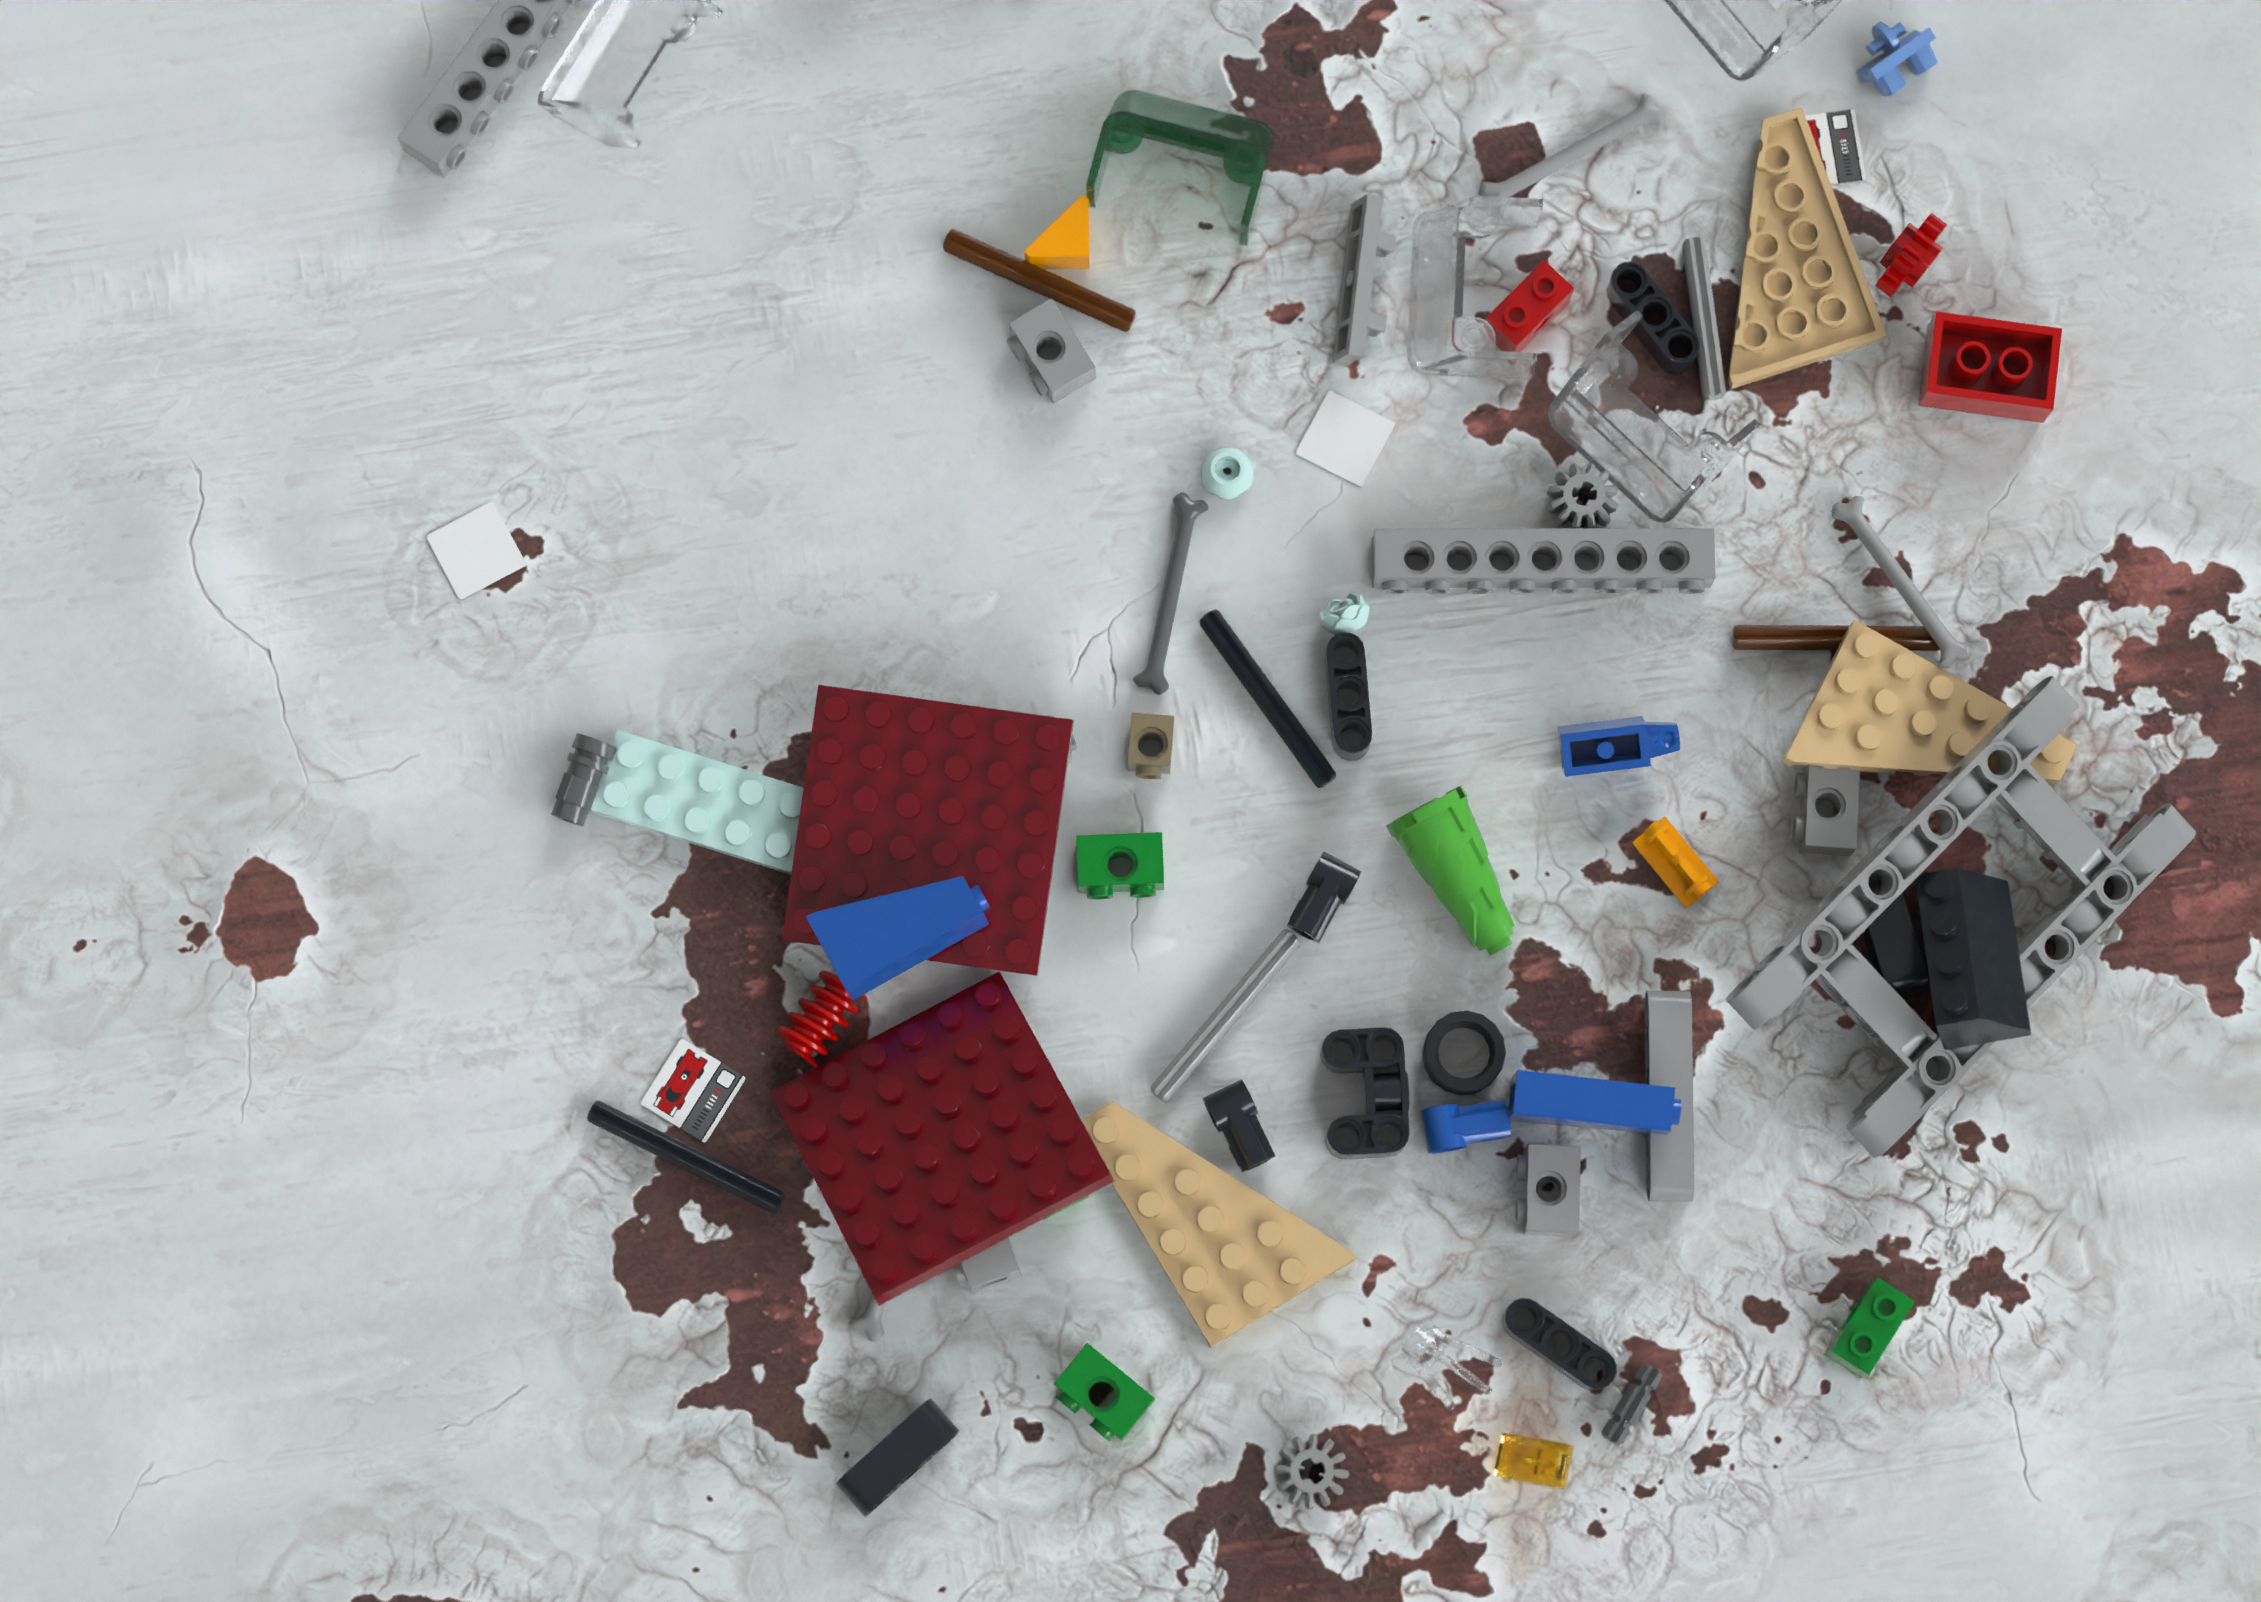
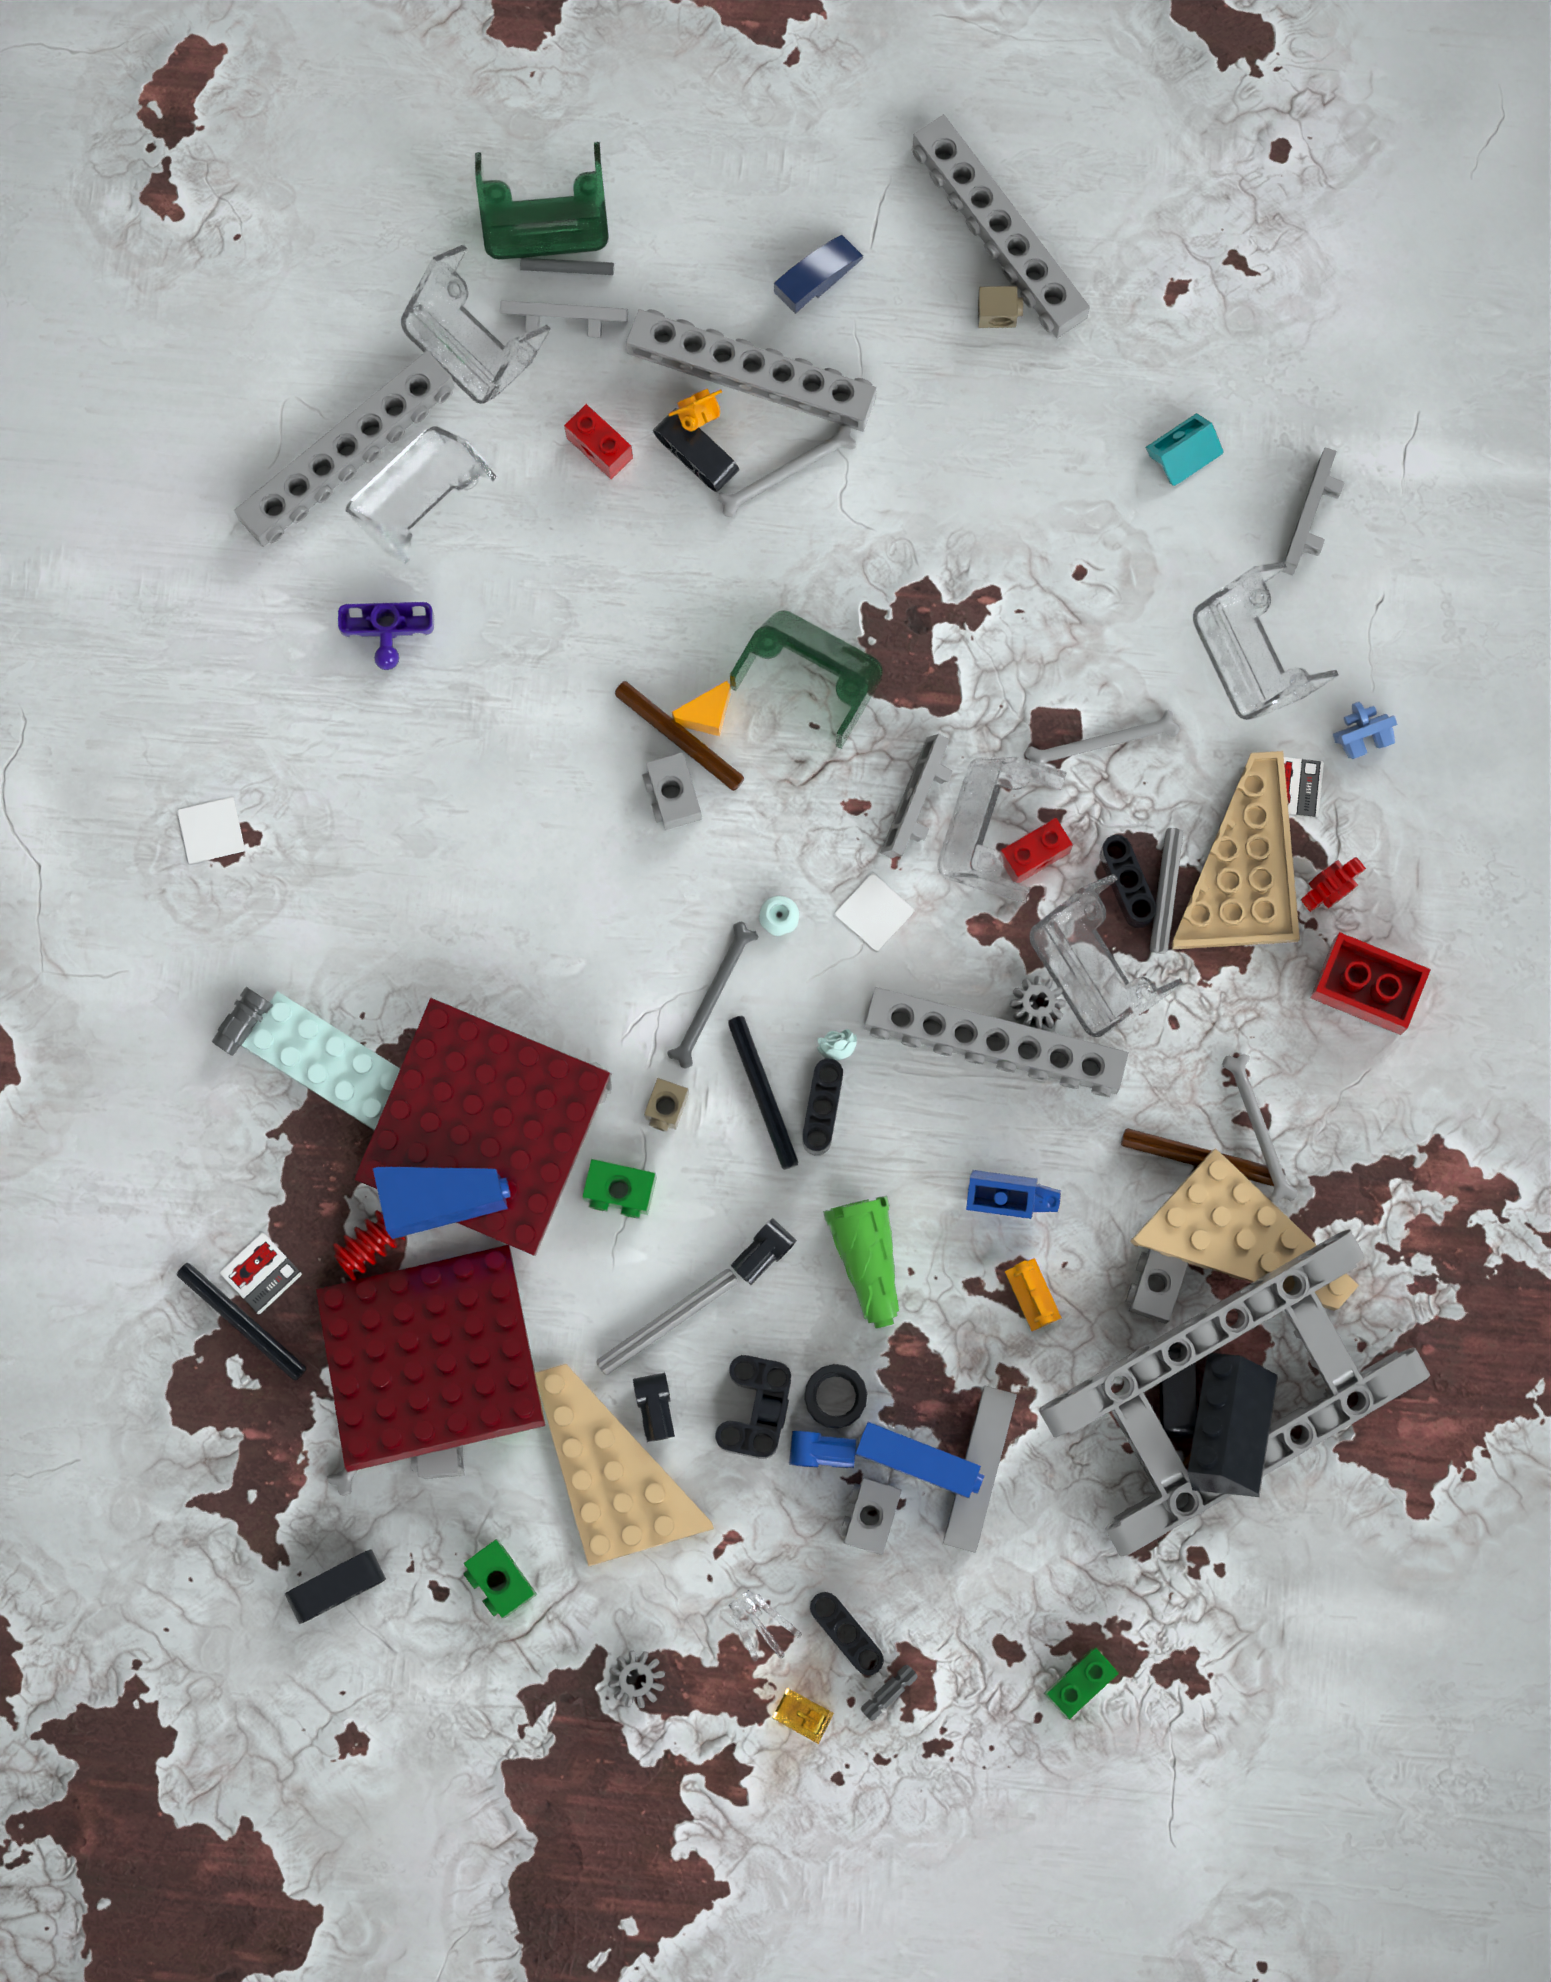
camera: 15 degrees right, 0 degrees up
none -> dark purple piece [338,602,434,670]

